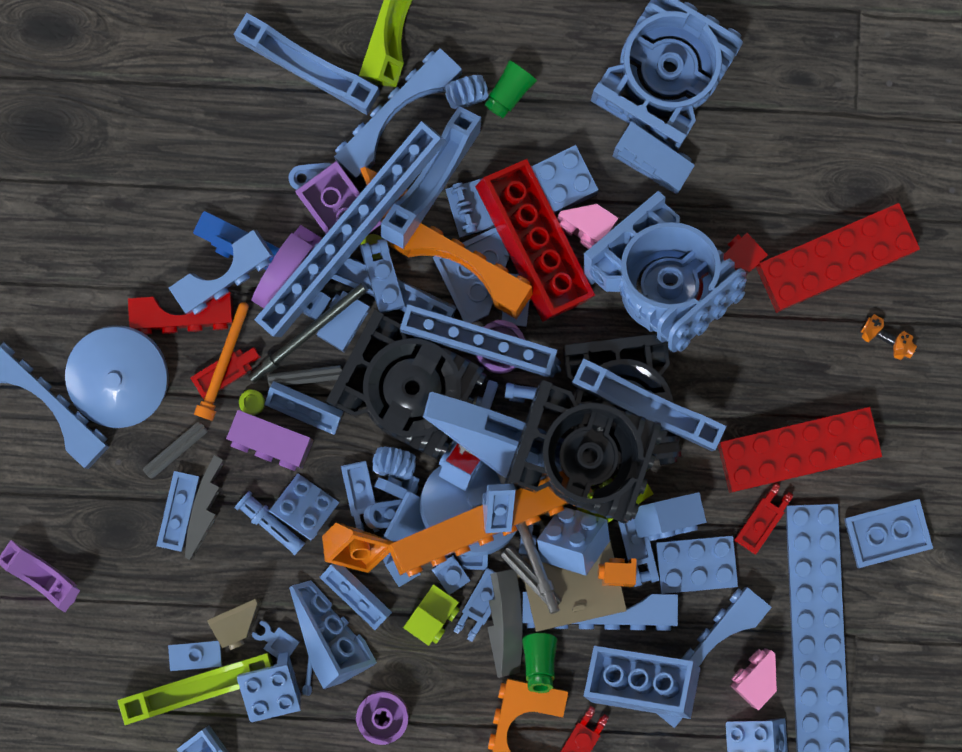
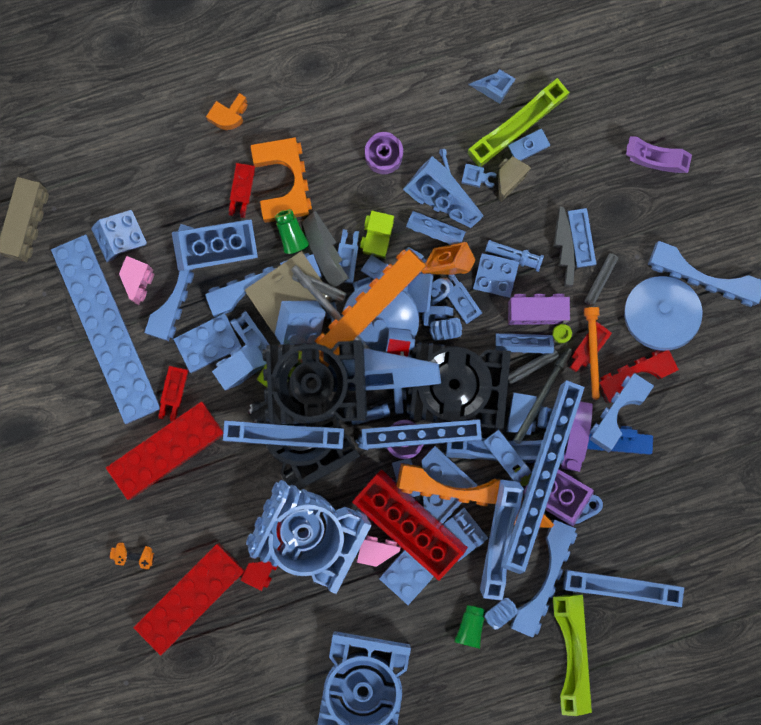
camera: 160 degrees right, 0 degrees up
medium blue bracket [237,652,301,722] -> none
medium blue slope [482,484,515,533] -> none
orange brick [598,558,637,587] -> none
medium blue wedge [613,121,695,194] -> none
medium blue plate [844,499,933,568] -> none

